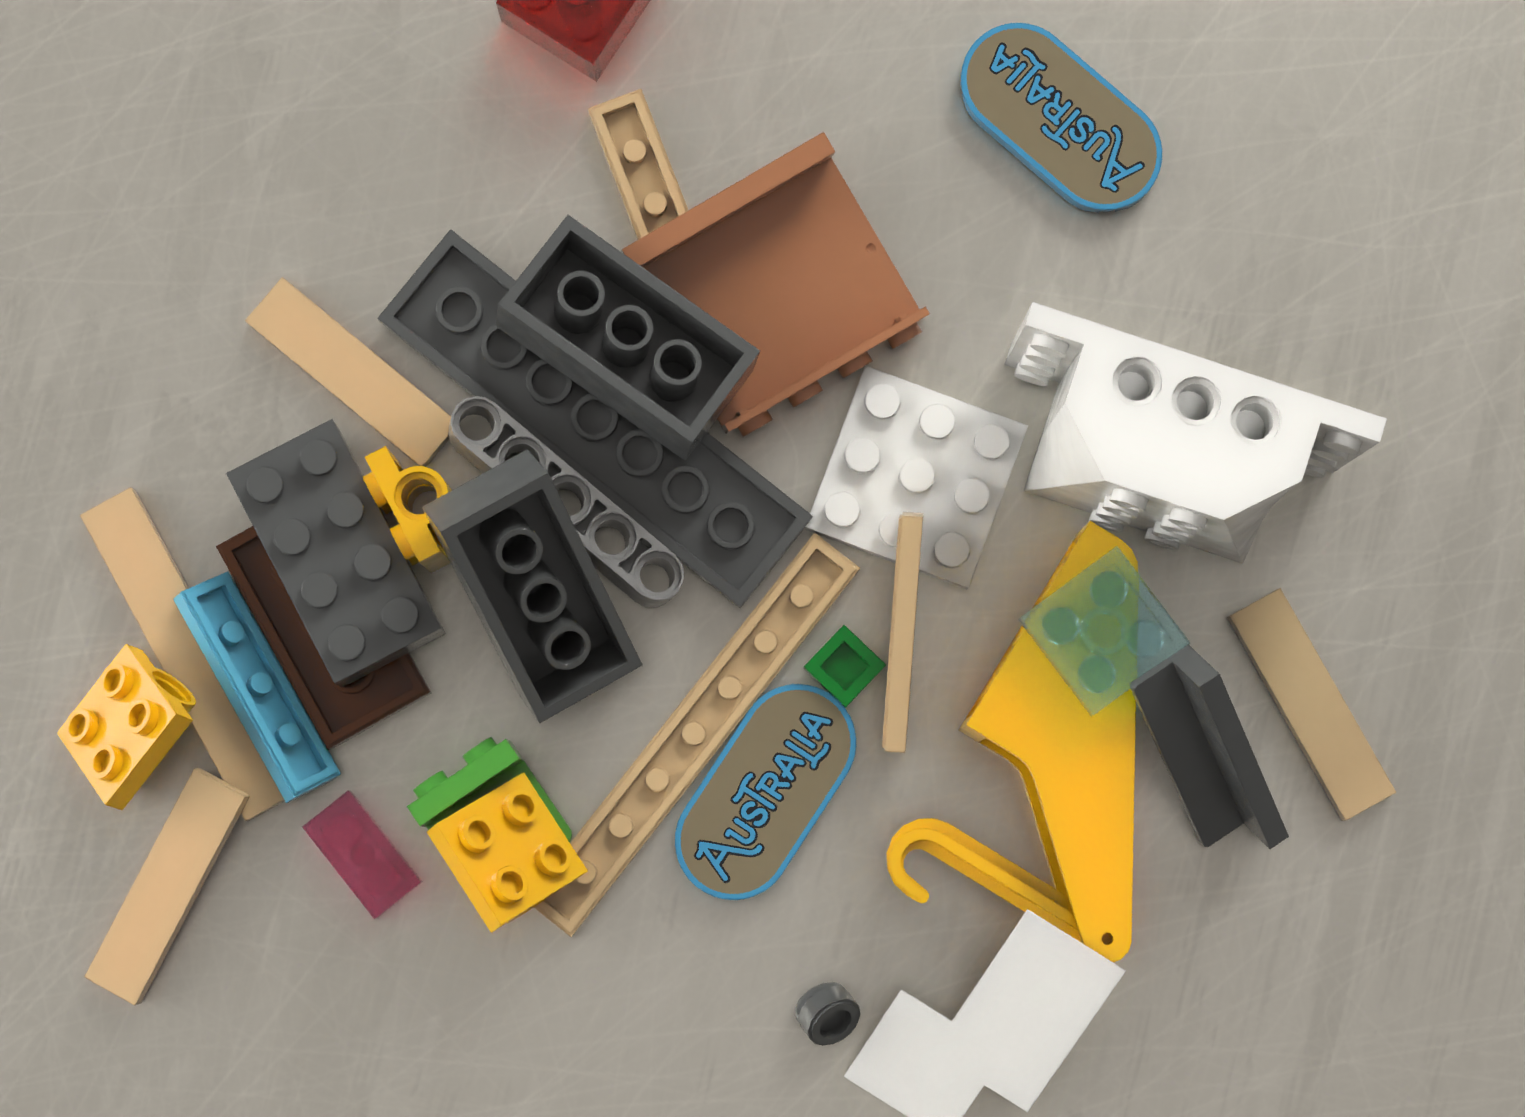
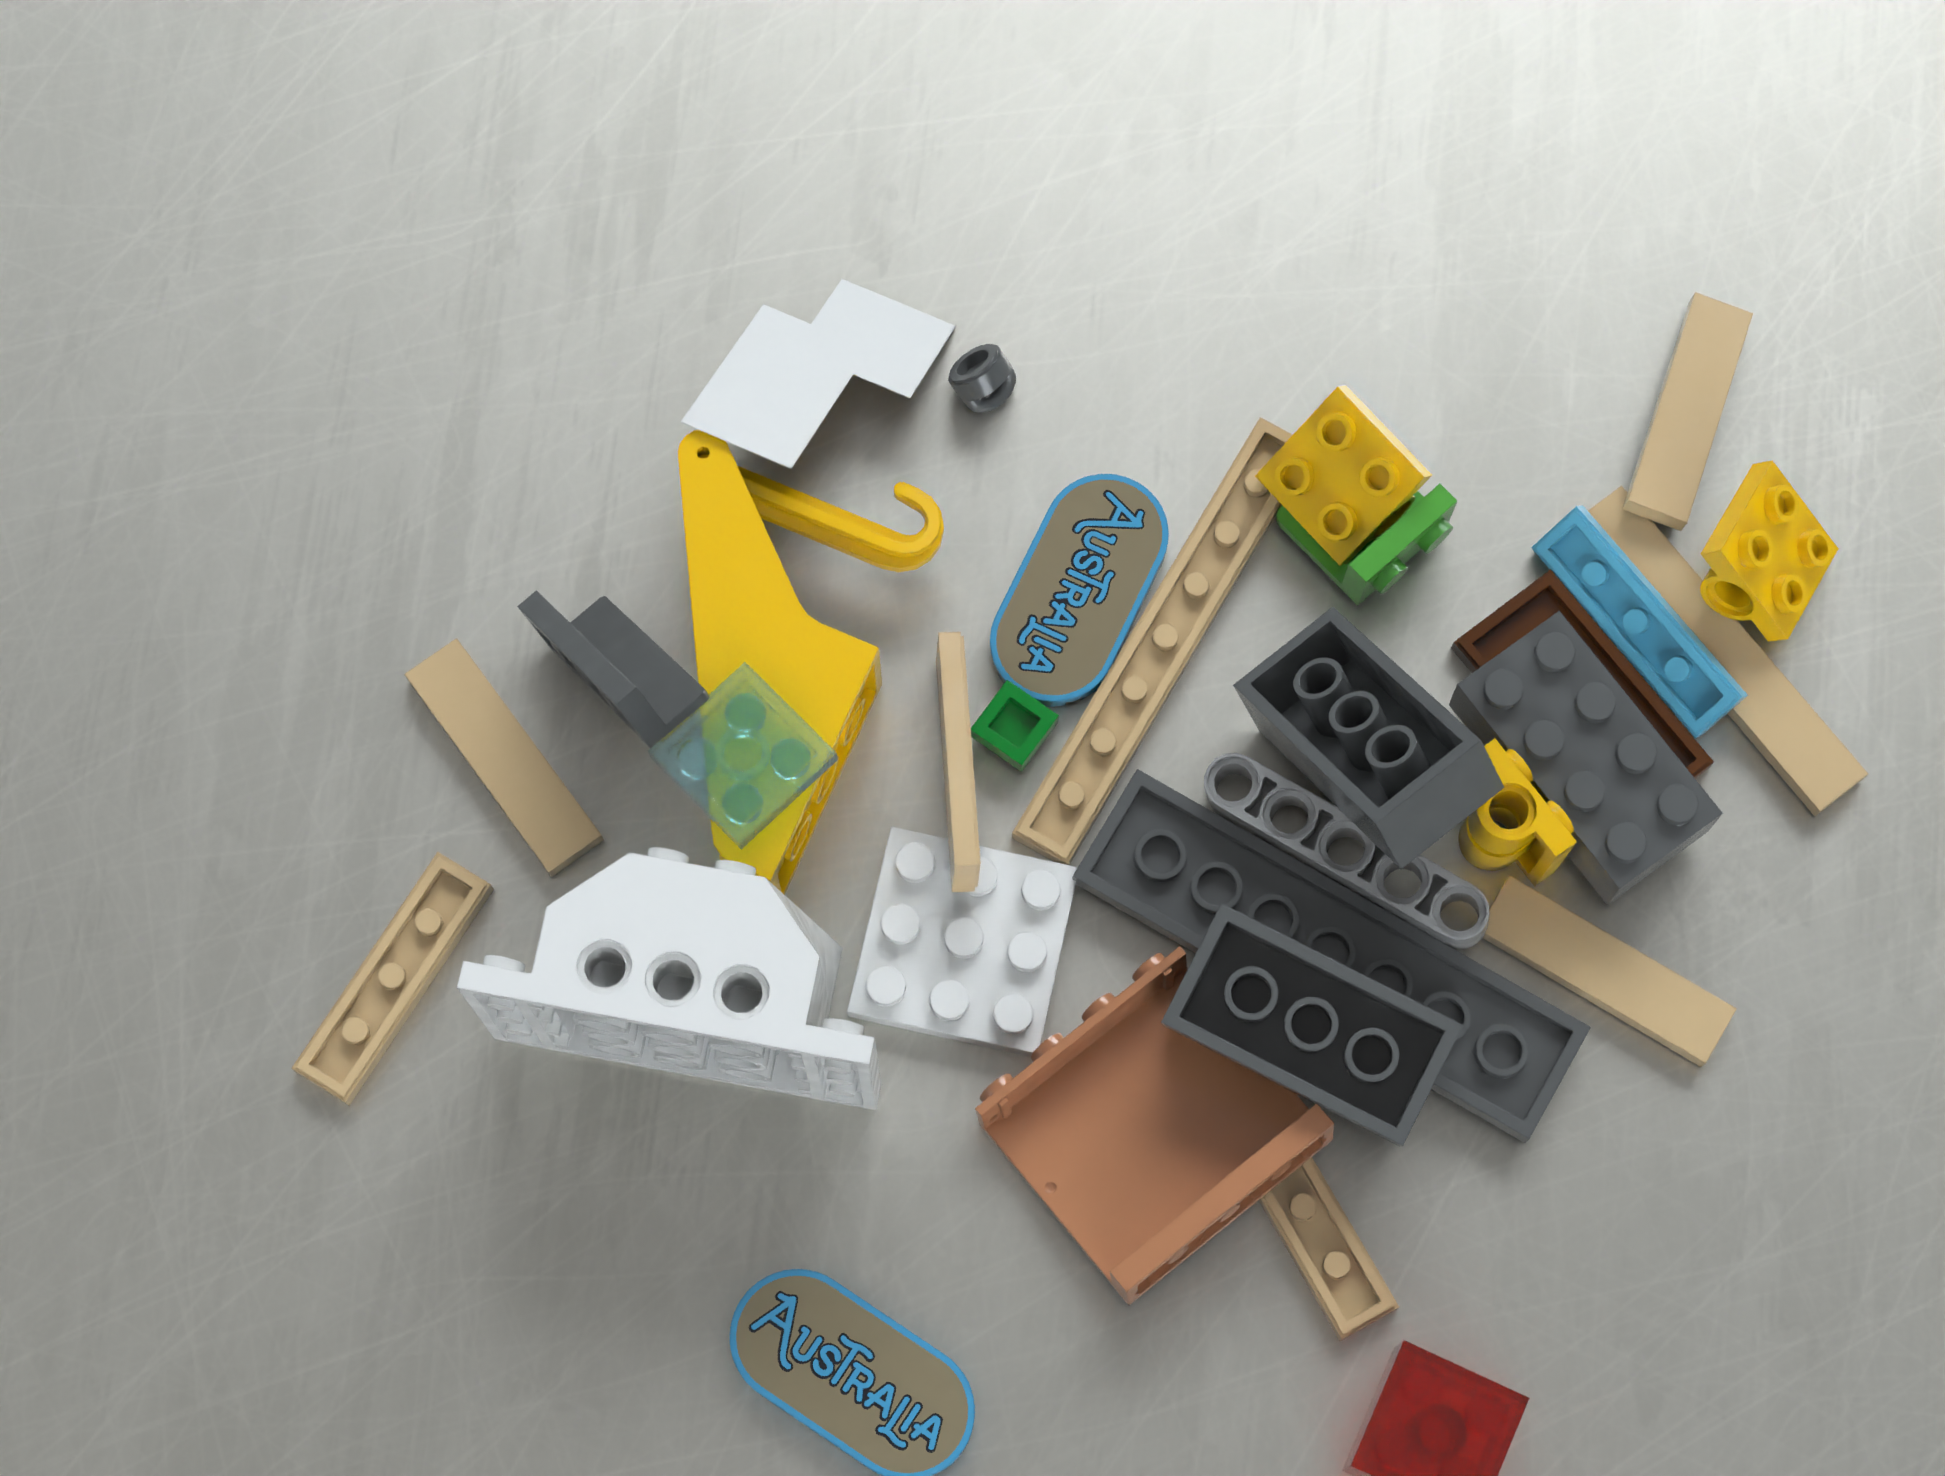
camera: 175 degrees right, 10 degrees down
clear pink plate [302,790,423,919] -> none
none -> tan tile [291,852,494,1106]

